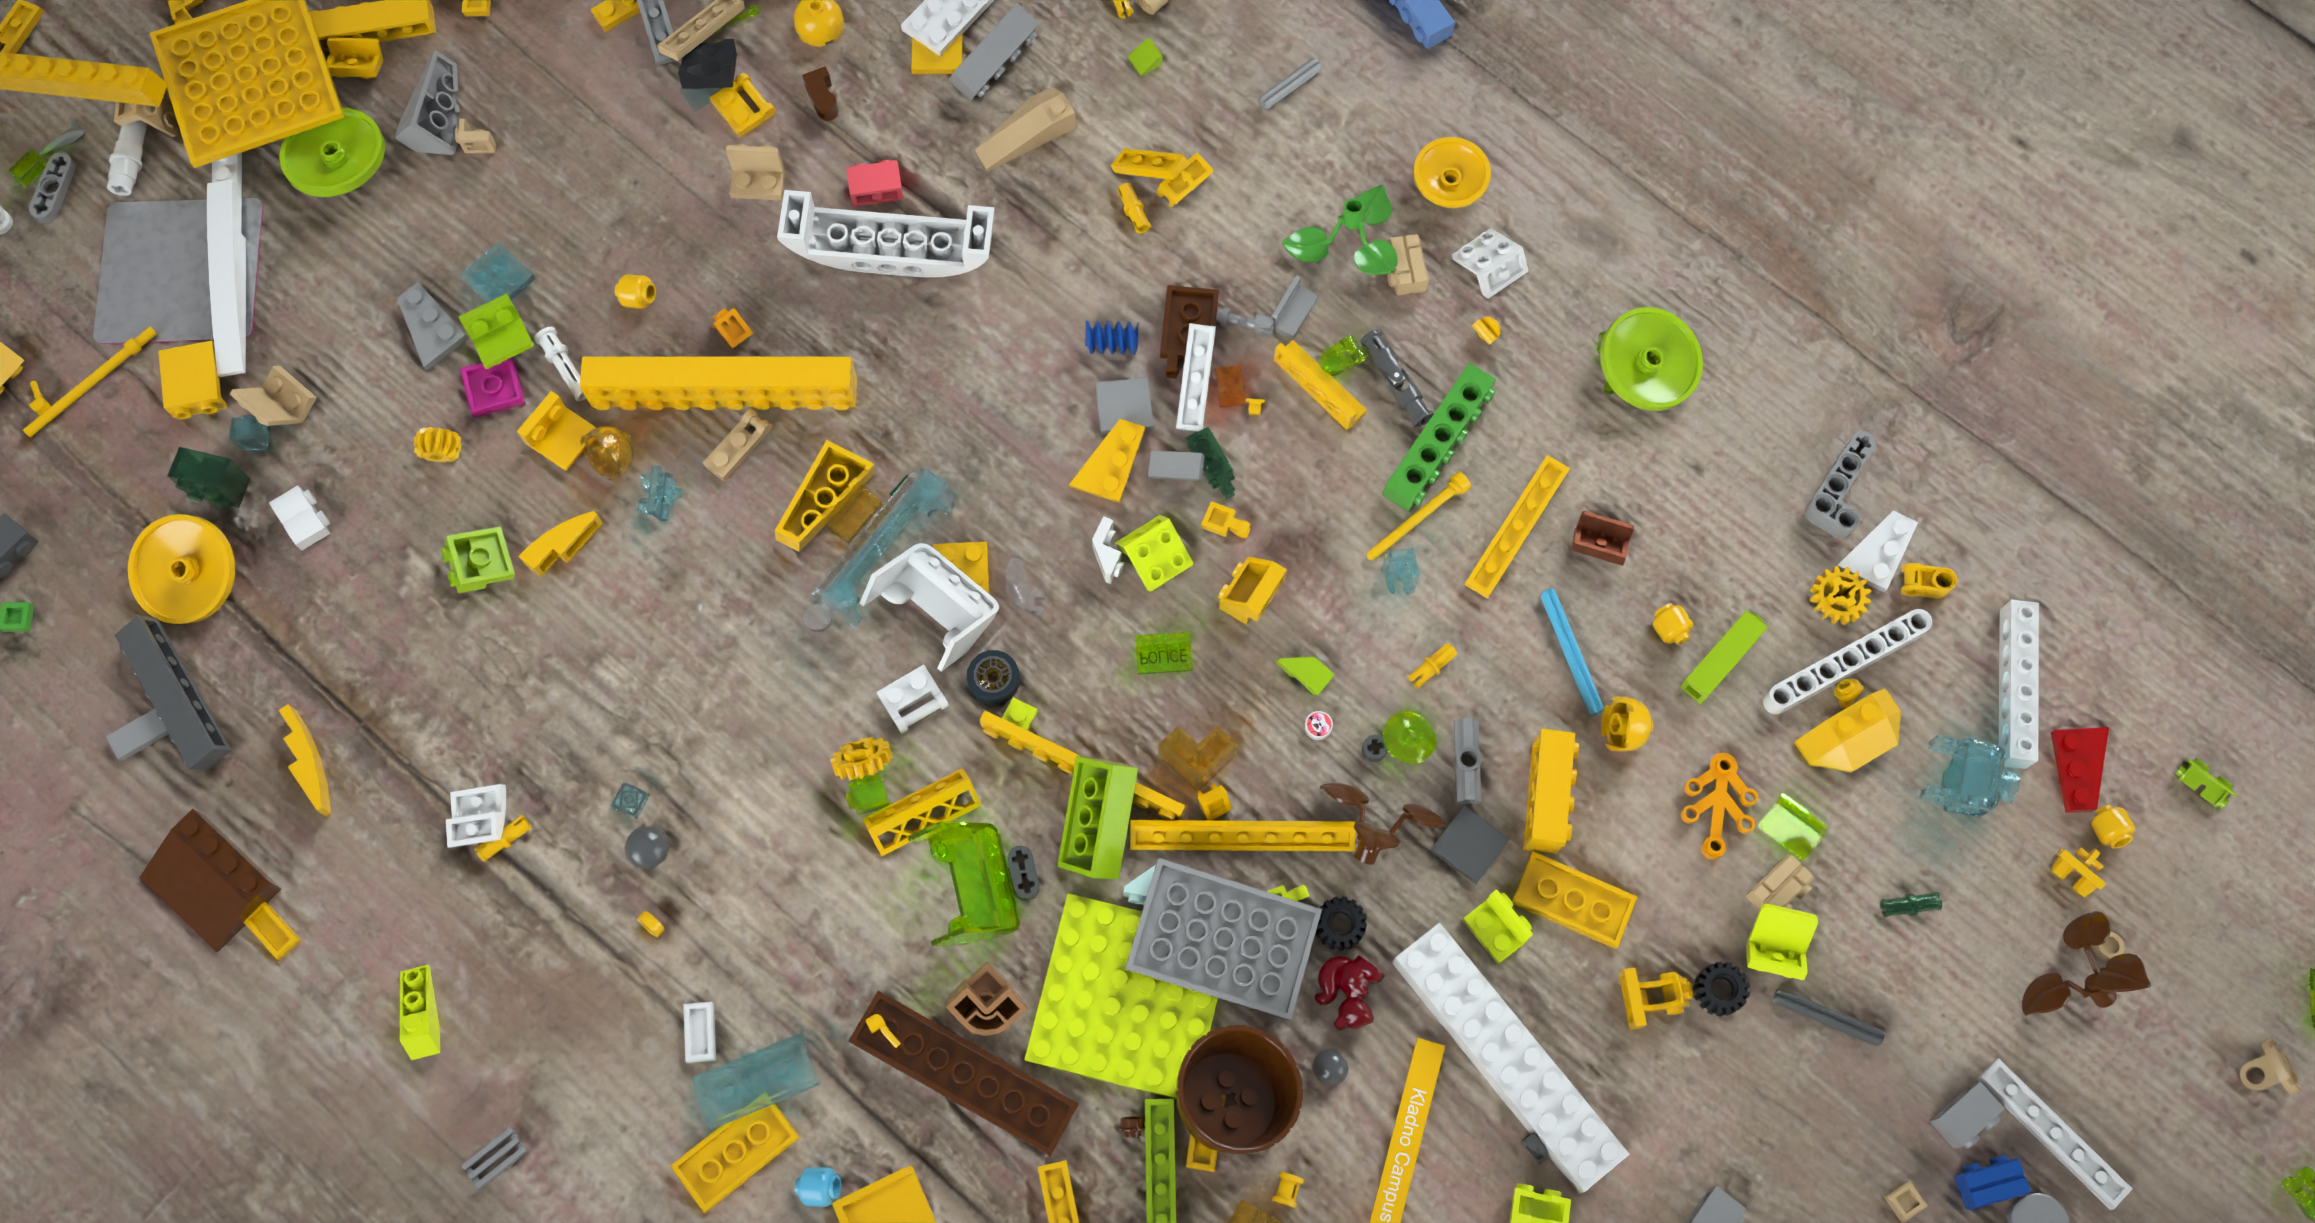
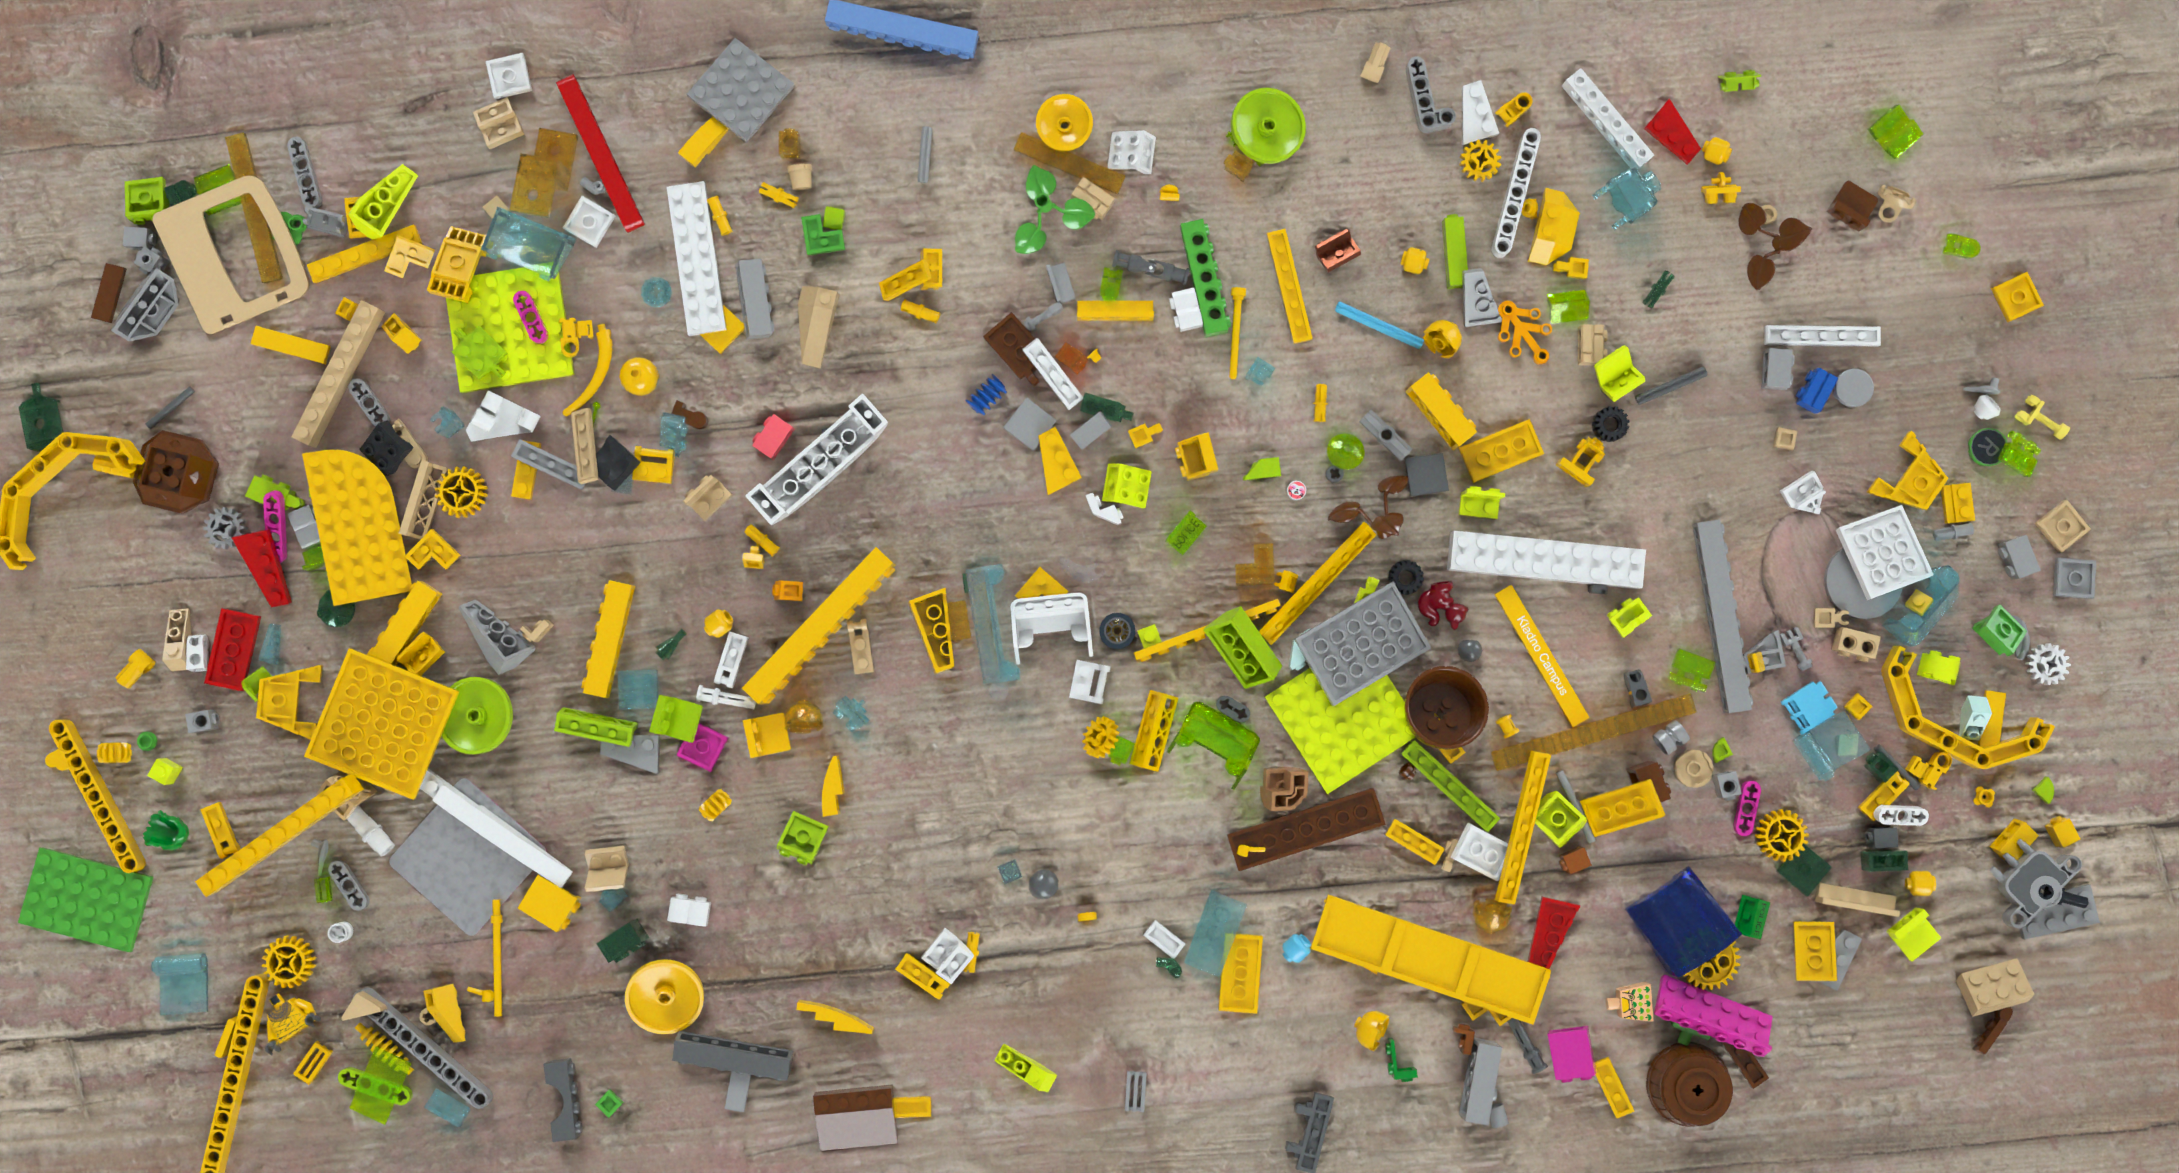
camera: 45 degrees left, 15 degrees up
none -> lime fence [554,707,638,747]
none -> yellow brick [581,580,635,698]
none -> clear green cone [655,629,686,660]
none -> clear light blue bracket [660,412,688,458]
none -> white plate [714,631,749,688]
none -> yellow tile [742,546,765,569]
none -> yellow axle [744,524,780,557]
none -> bright green plate [801,214,846,256]
none -> yellow plate [895,953,951,1000]
none -> clear yellow tile [1014,132,1126,194]
none -> clear green arm [1156,957,1182,978]
none -> white brick [1169,288,1203,332]
none -> clear yellow brick [1224,150,1255,182]
none -> tan piece [1360,42,1390,83]
none -> light grey wing [1462,268,1502,327]
none -> yellow plate [1553,257,1589,279]
none -> reddish brown bracket [1827,181,1878,232]

